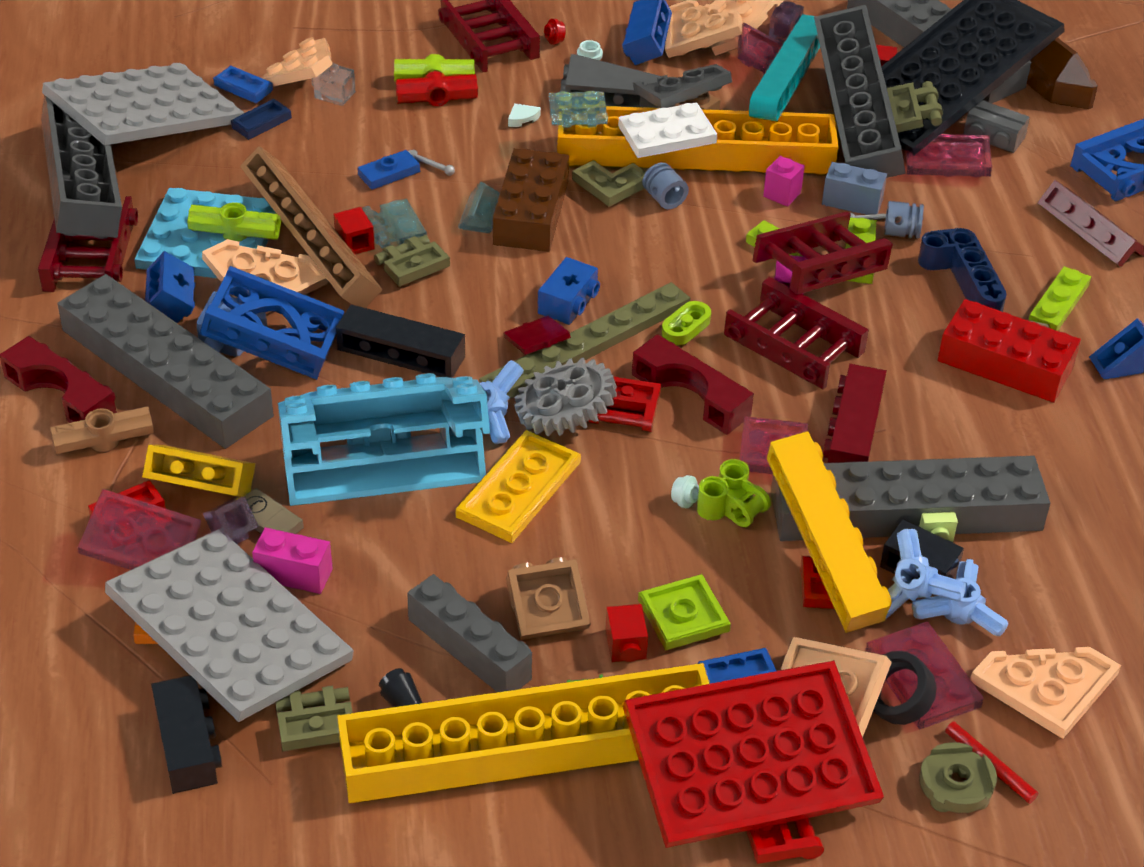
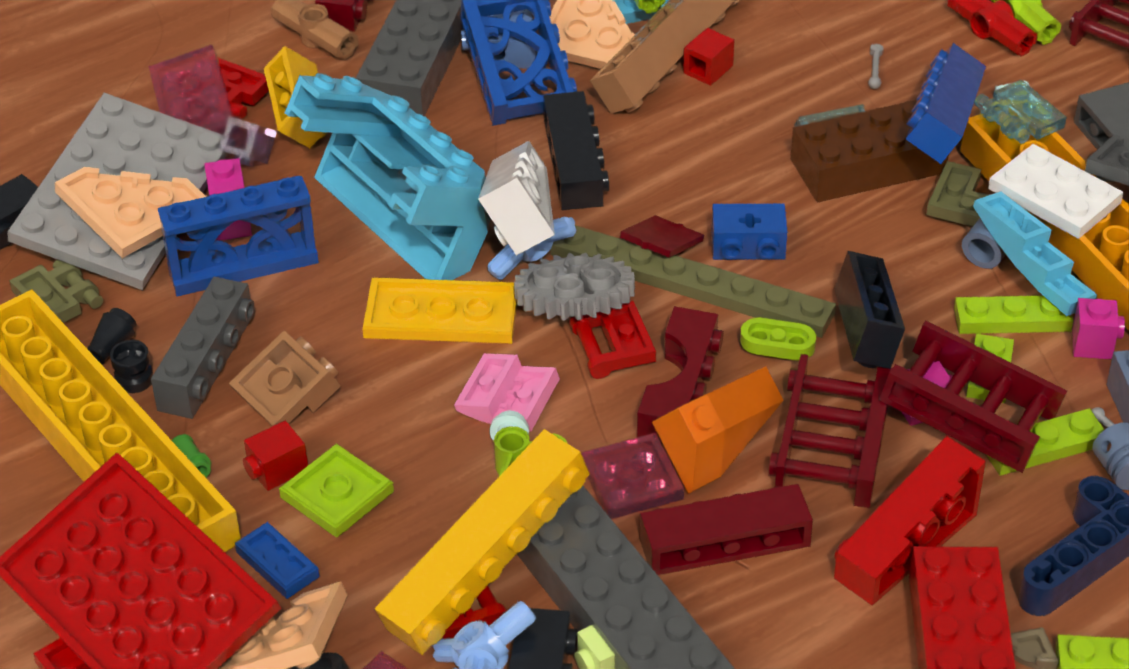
camera: 65 degrees right, 0 degrees up
dark tan tile [232,488,304,534] -> none
blue plate [357,150,420,190] -> none
clear light blue plate [362,199,427,249] -> none
olive plate [374,235,450,287] -> none
none -> light nougat plate [55,167,206,258]
none -> black wheel [110,340,153,394]
none -> blue fence [158,176,319,297]
none -> bright pink slope [454,353,560,431]
none -> white wedge [478,141,555,255]
none -> orange wedge [652,366,784,494]
none -> black brick [834,251,905,369]
none -> red wedge [834,436,986,606]
none -> blue brick [906,43,986,164]
none -> lime plate [954,295,1073,334]
none -> medium azure slope [973,191,1097,316]

